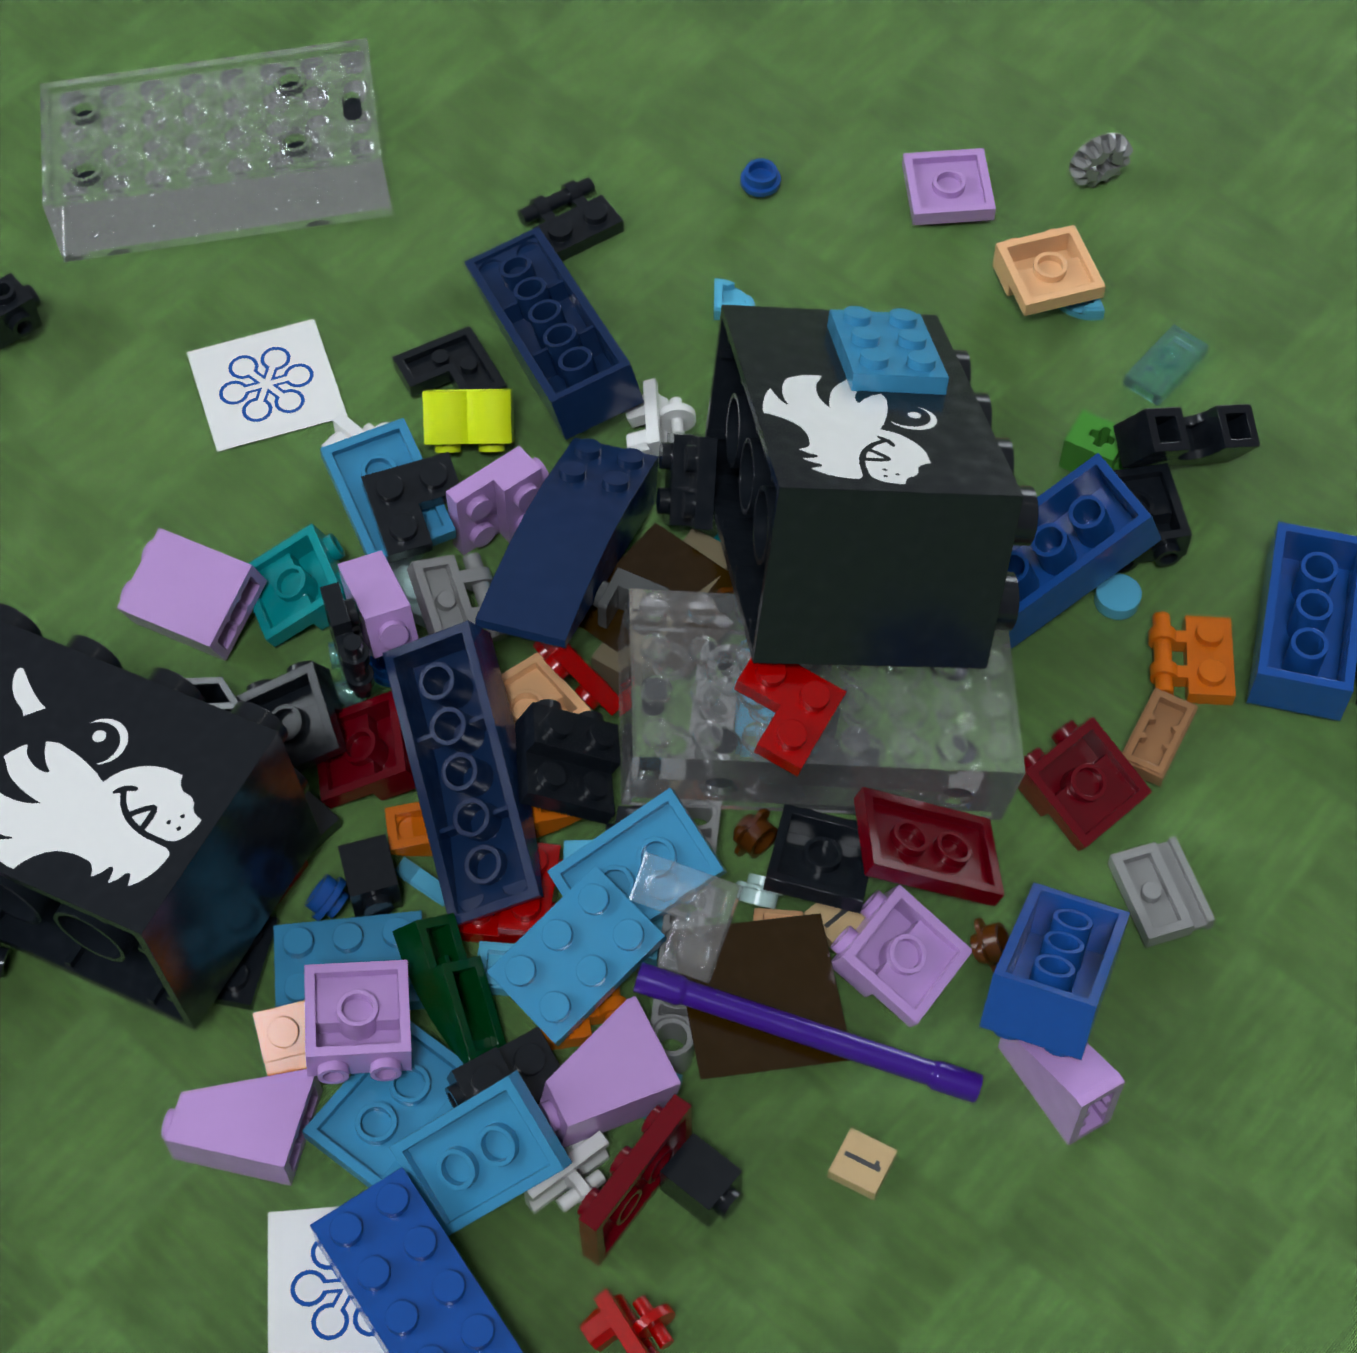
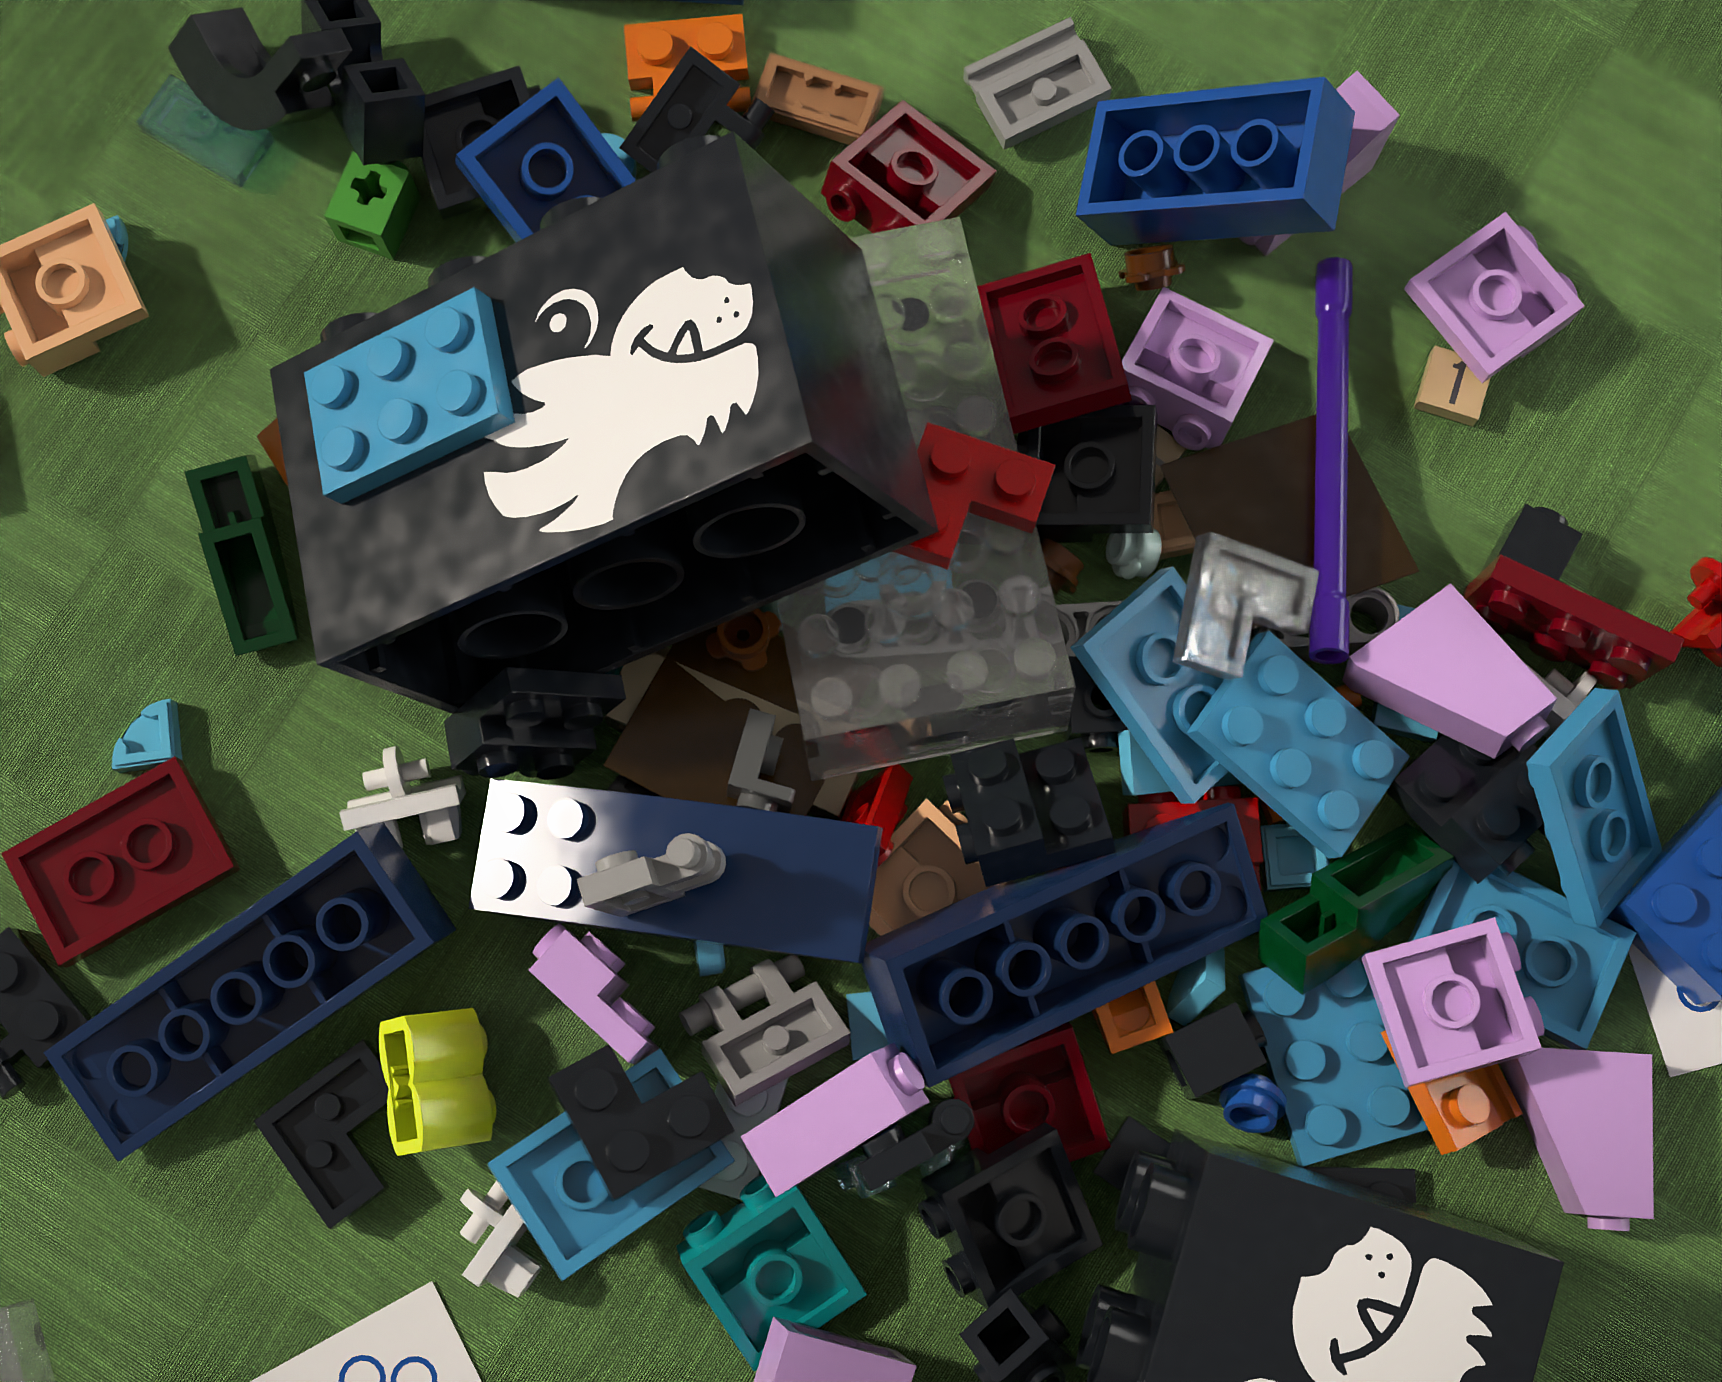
camera: 100 degrees left, 20 degrees up
none -> dark red plate [1,756,241,968]
none -> black arch [168,7,352,131]
none -> light grey plate [577,833,726,917]
none -> black plate [619,46,775,172]
none -> lavender plate [1404,212,1585,383]

